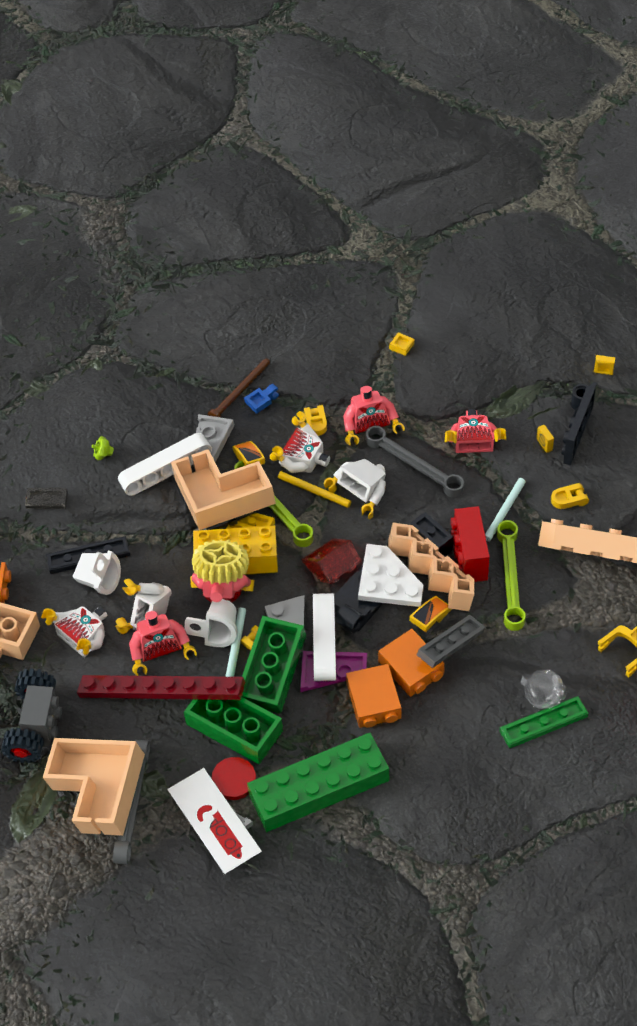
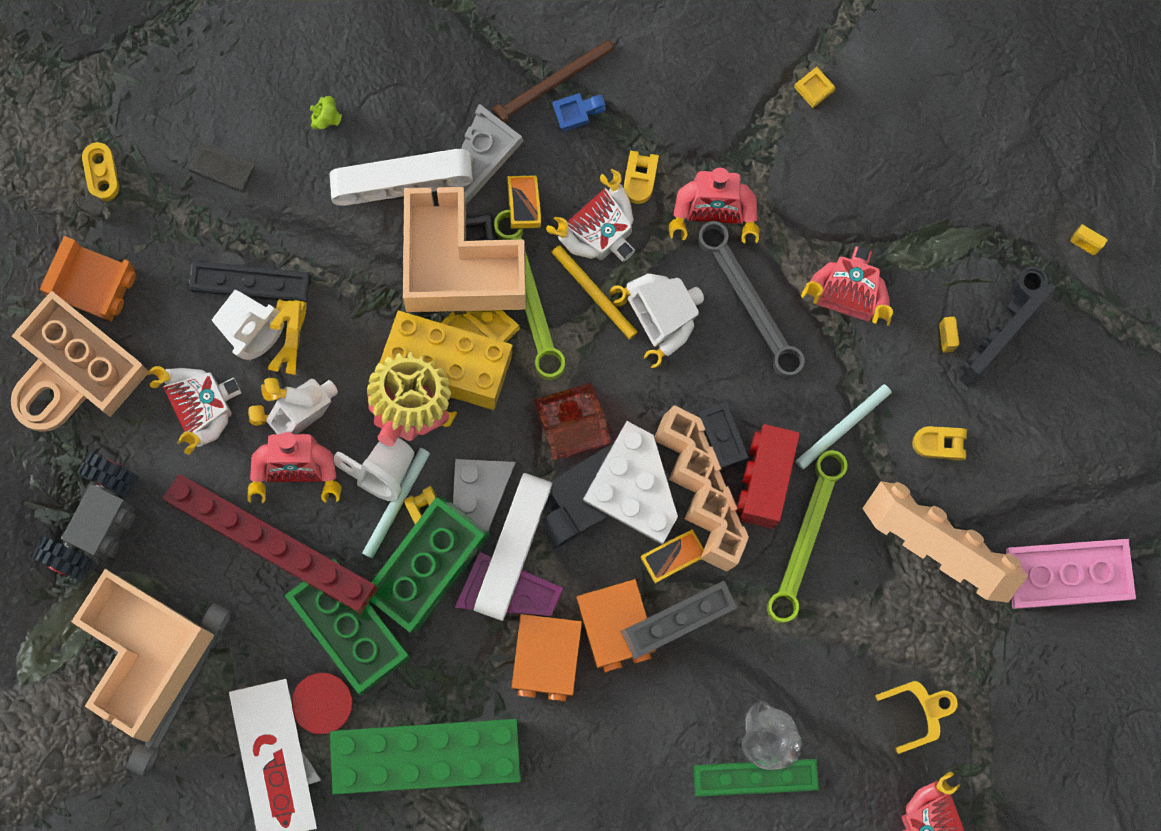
camera: 15 degrees right, 25 degrees up
none -> yellow piece [268,299,307,375]

